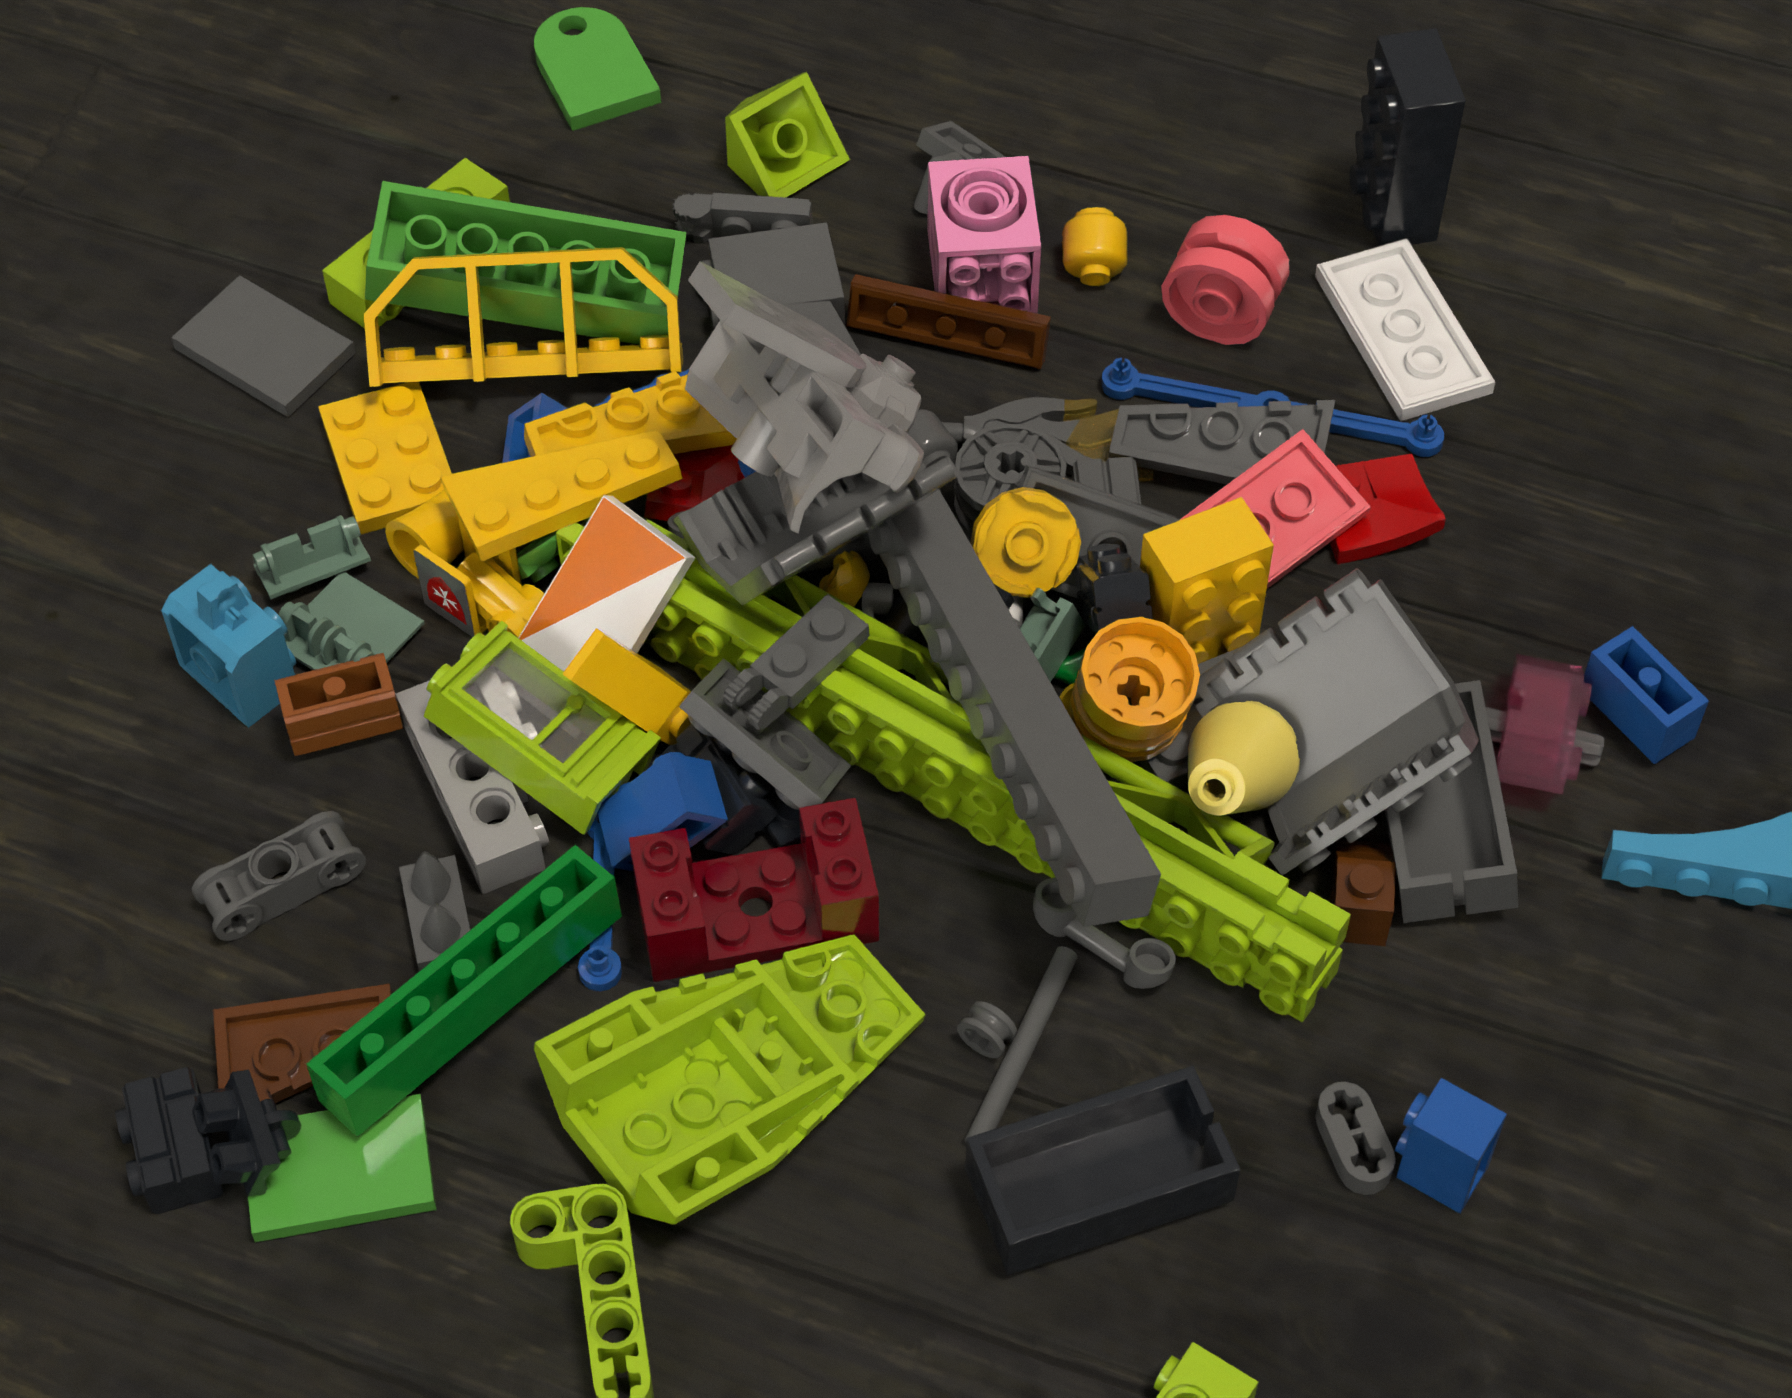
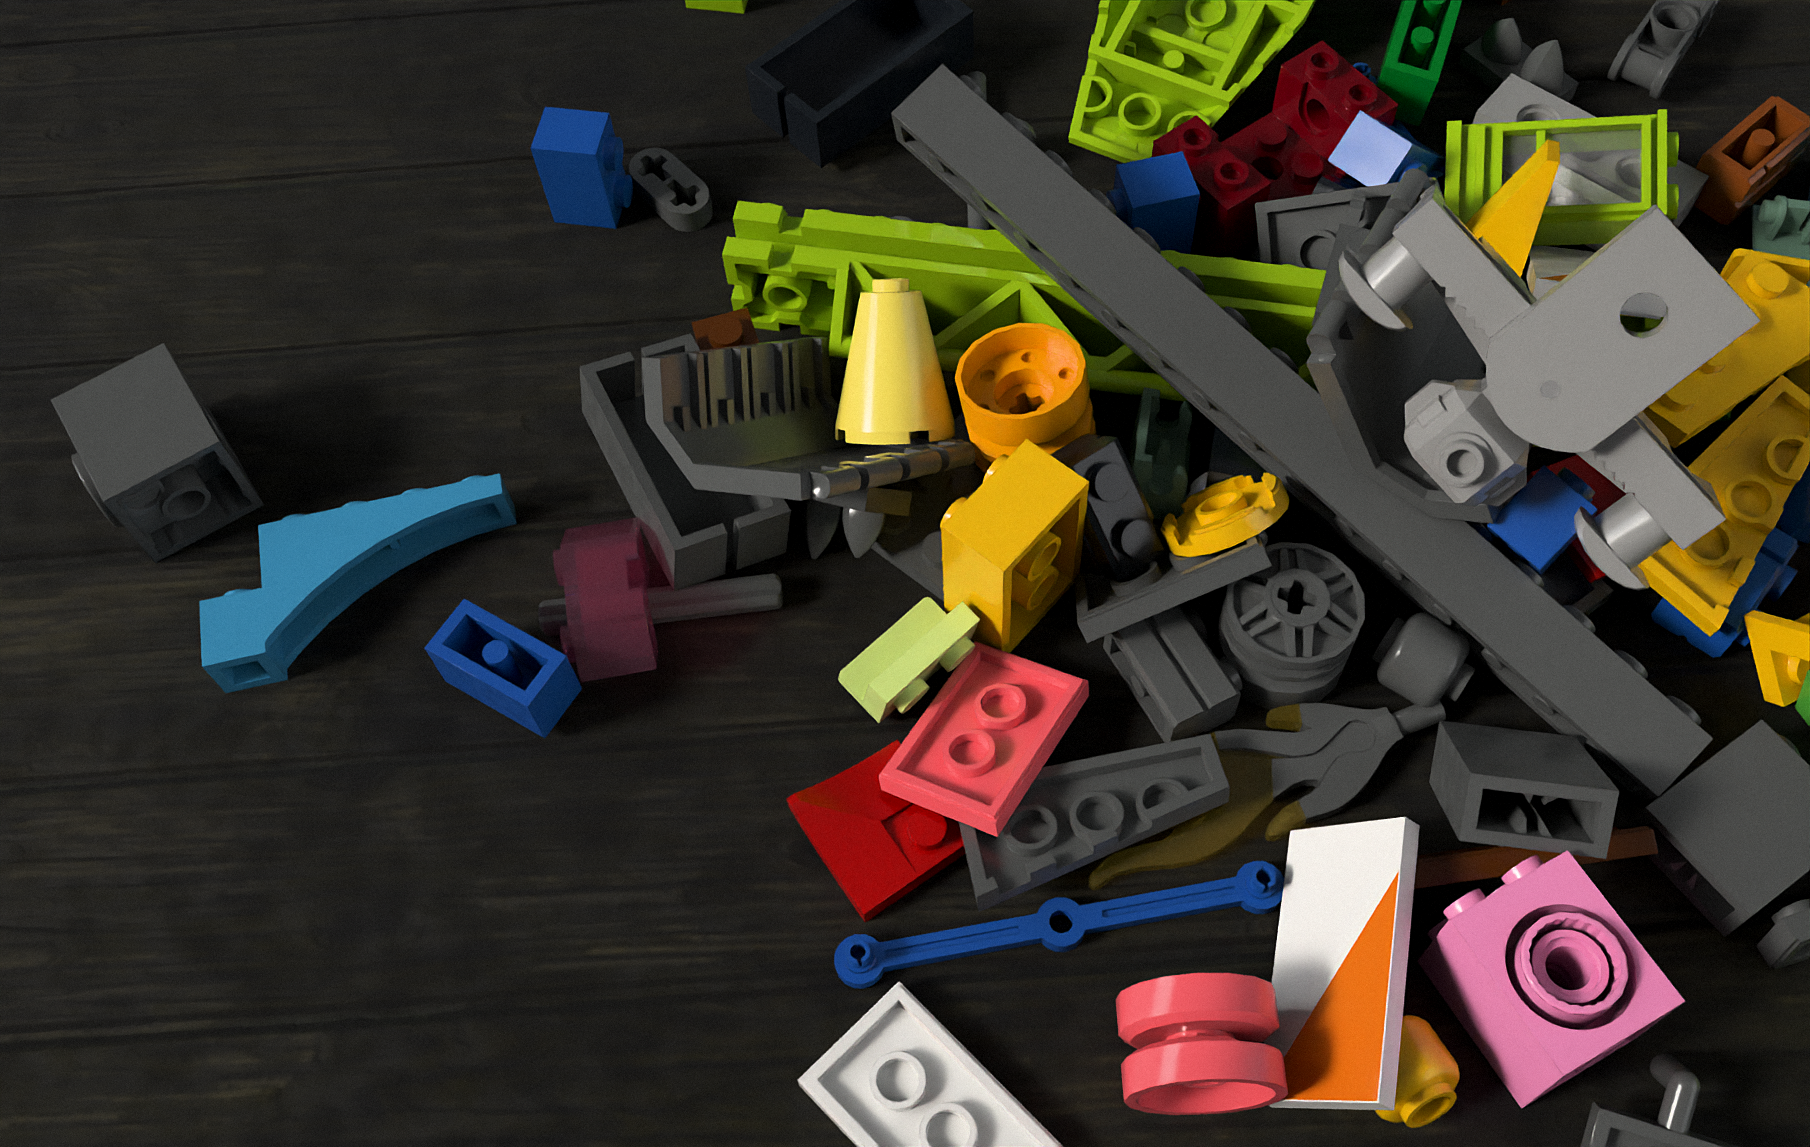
camera: 160 degrees right, 5 degrees up
none -> yellowish green bracket [838,597,980,723]
none -> blue brick [1106,151,1200,254]
none -> tile [1264,817,1420,1110]
none -> dark grey brick [1429,721,1619,859]

